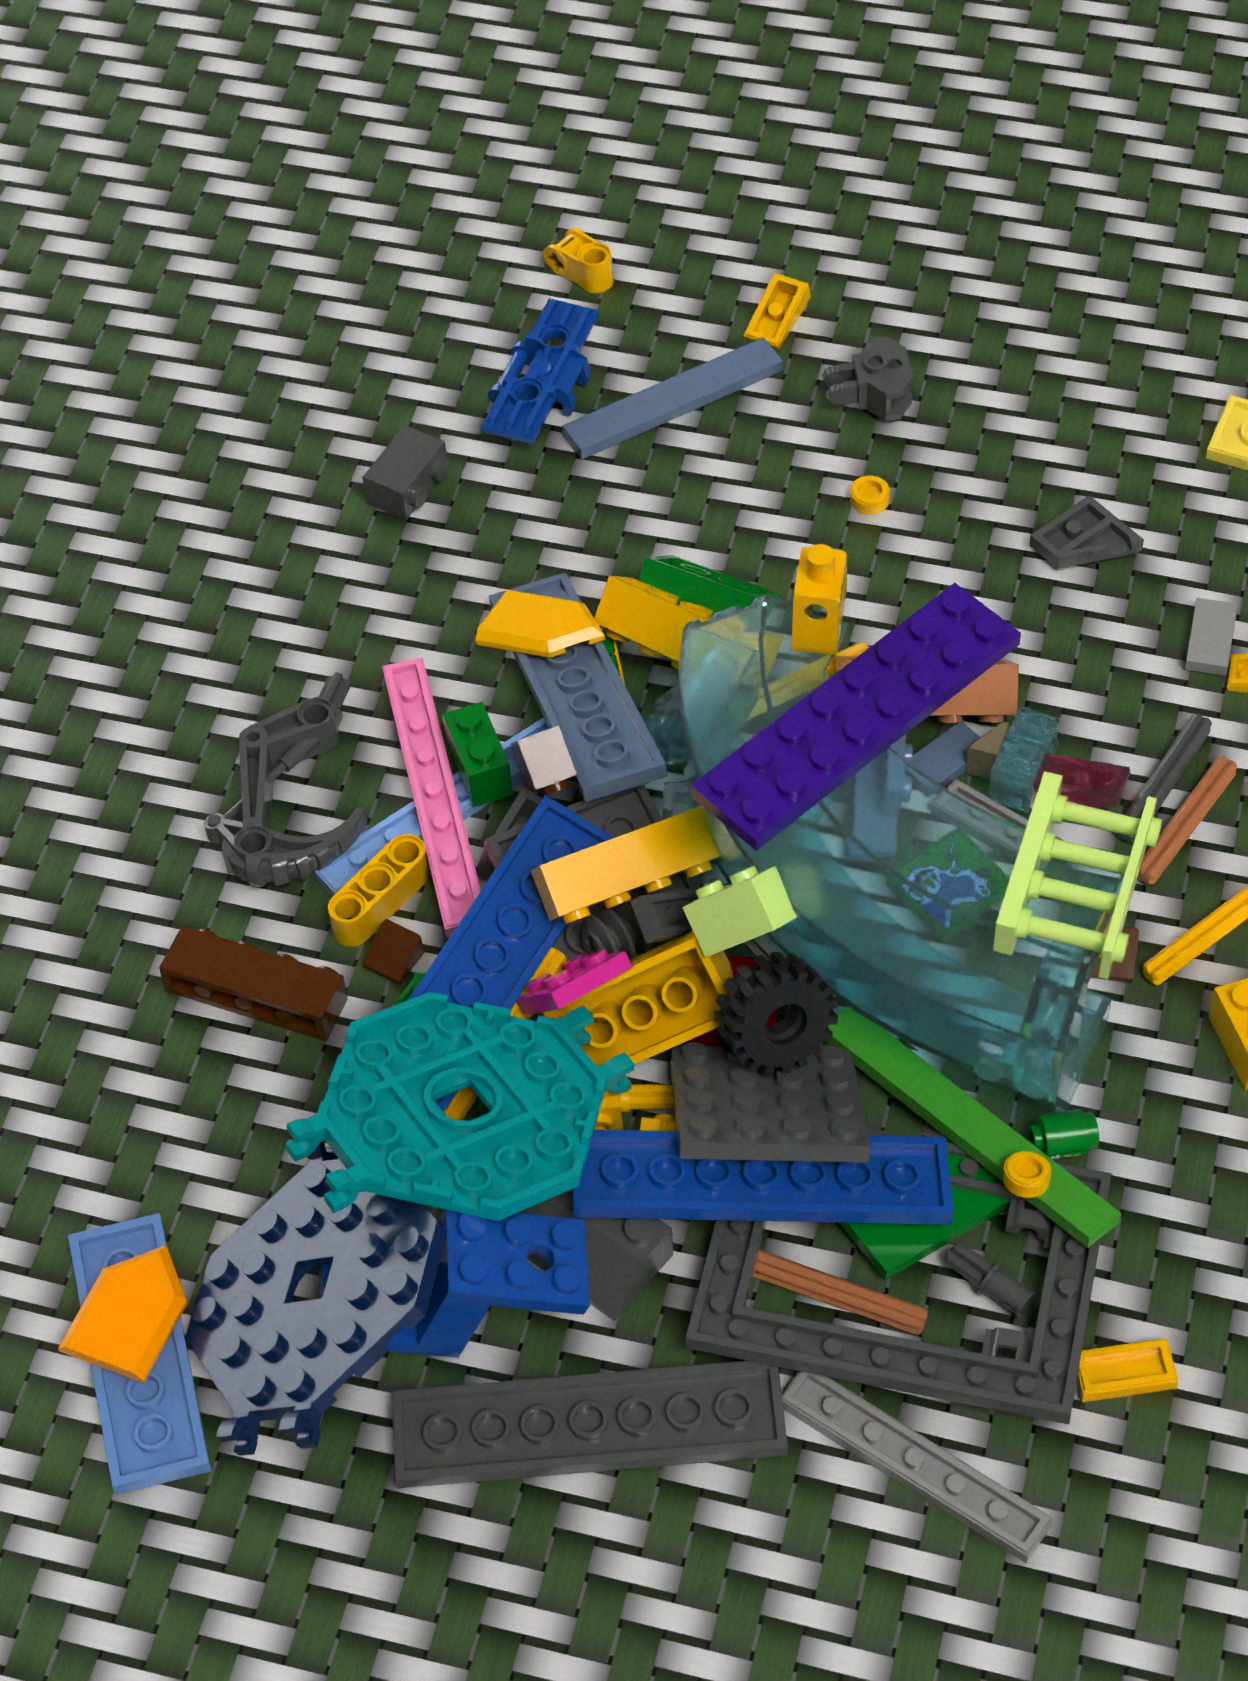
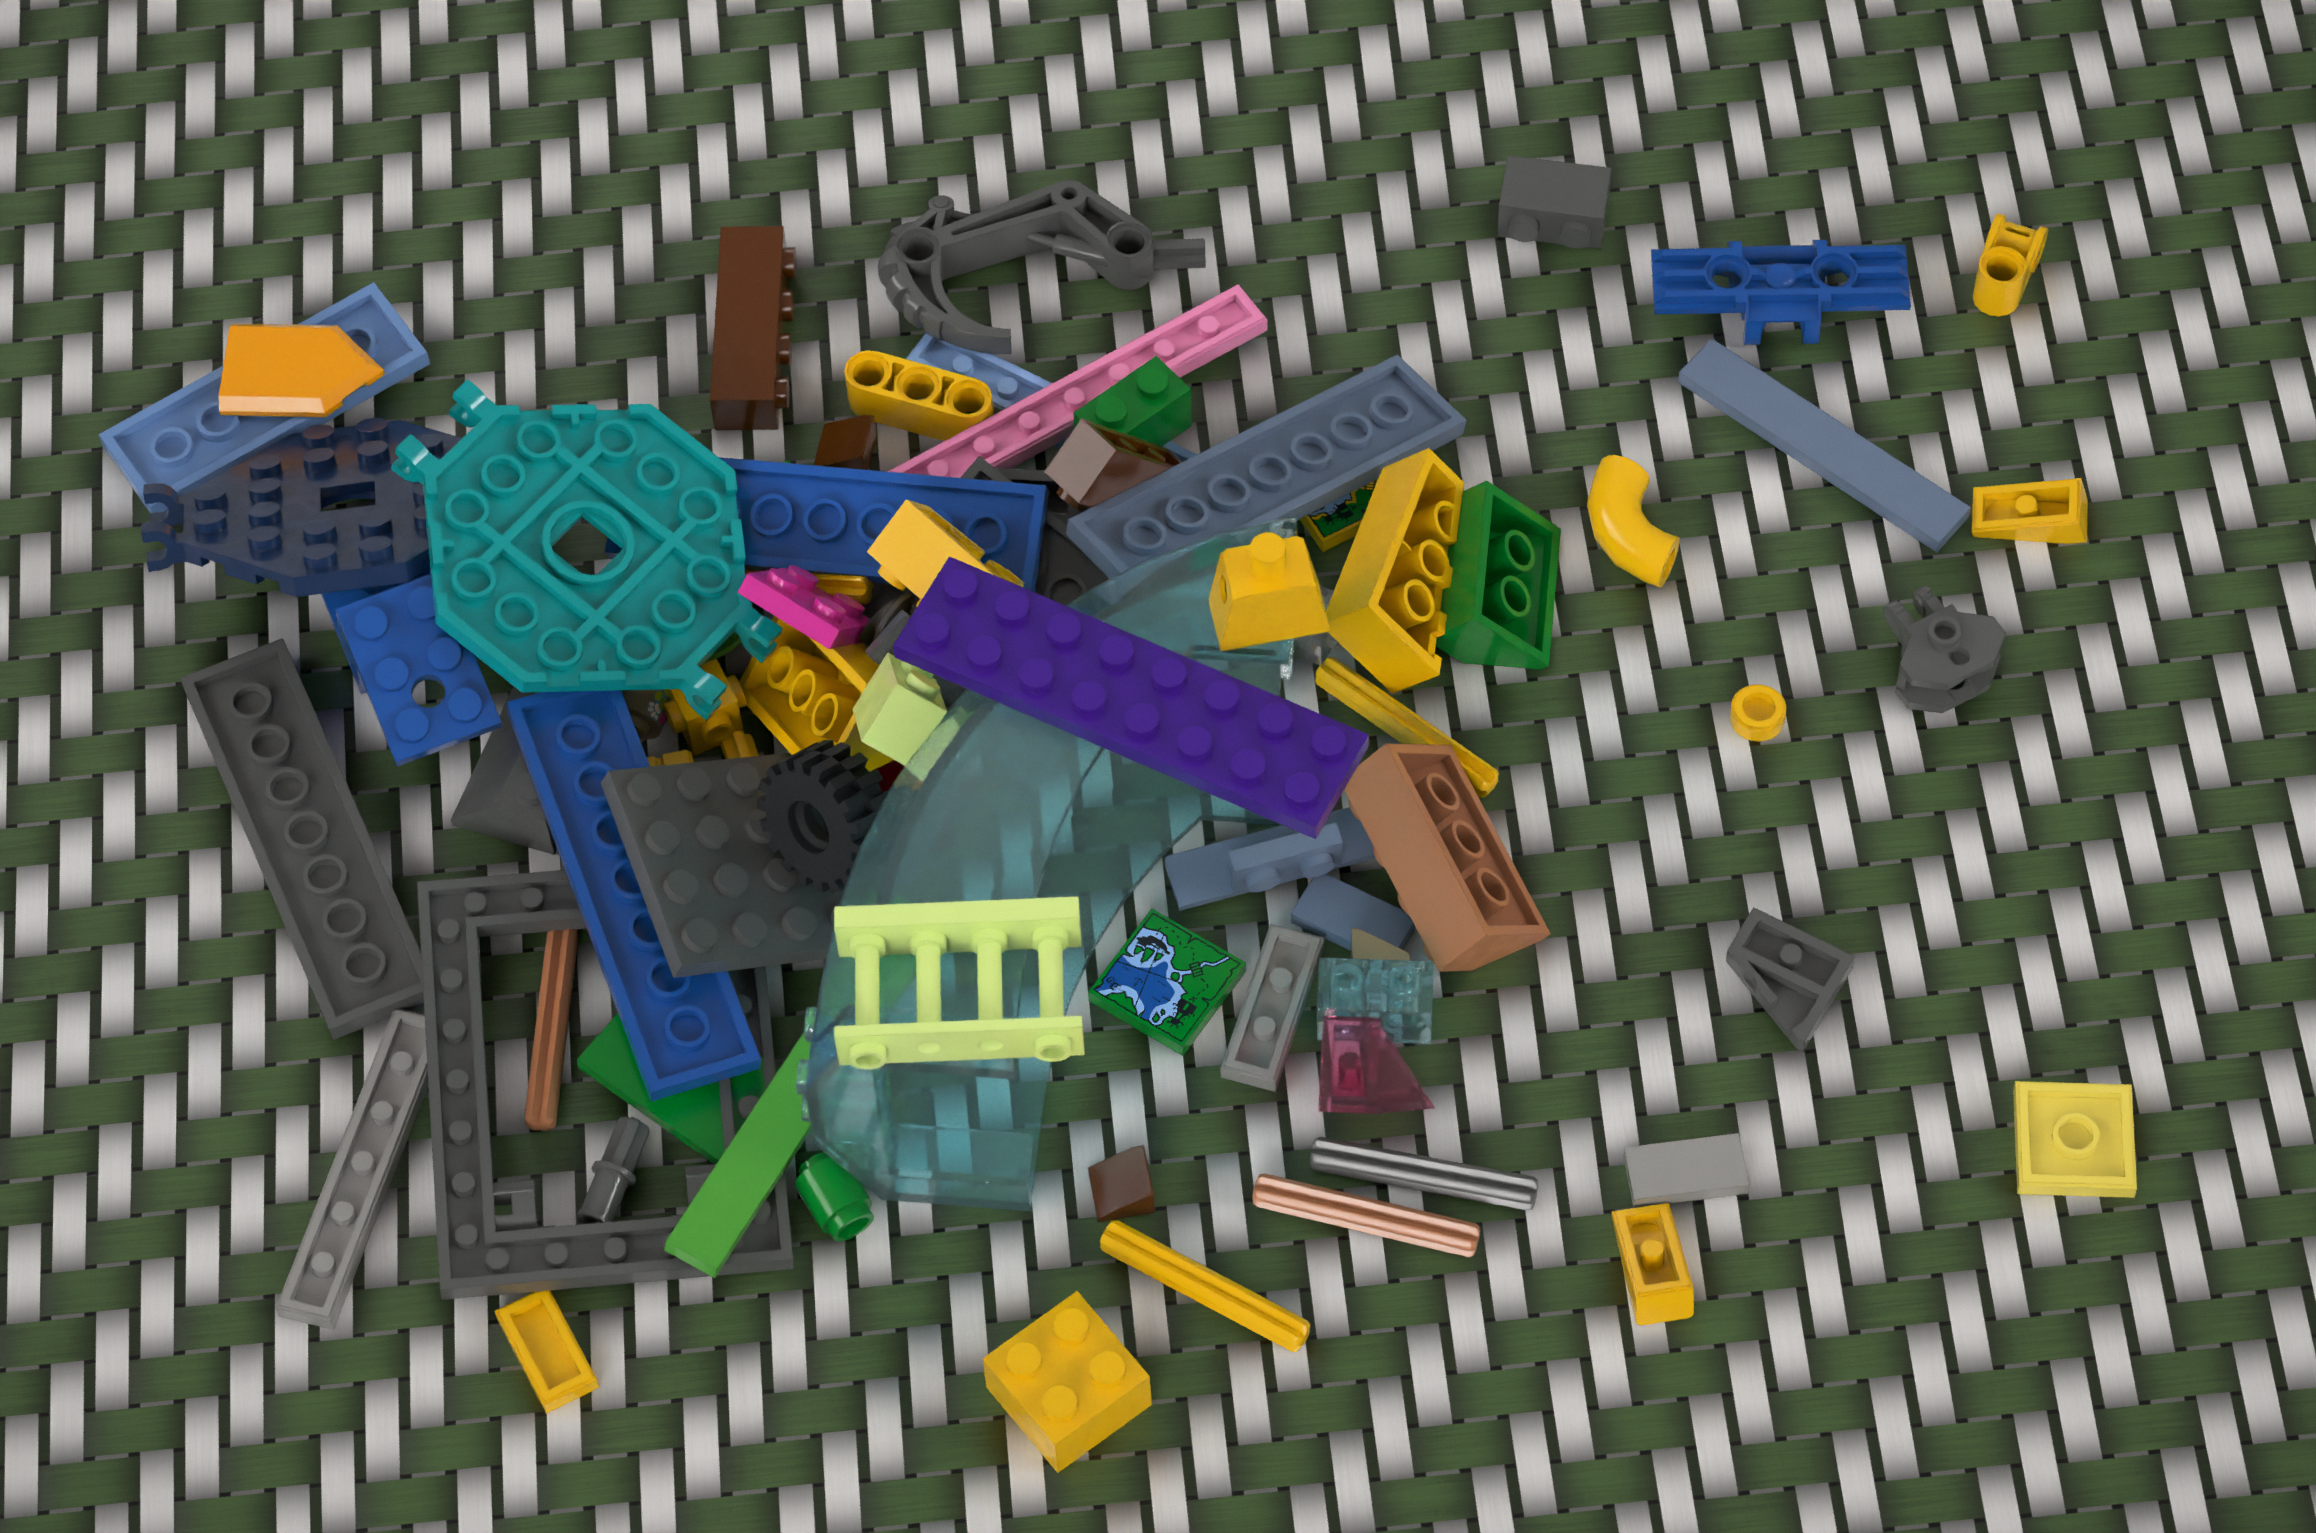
camera: 70 degrees right, 5 degrees up
yellow tile [475,590,605,658] -> none
yellow tile [1003,1151,1052,1198] -> none
none -> yellow cylinder [1587,455,1680,588]

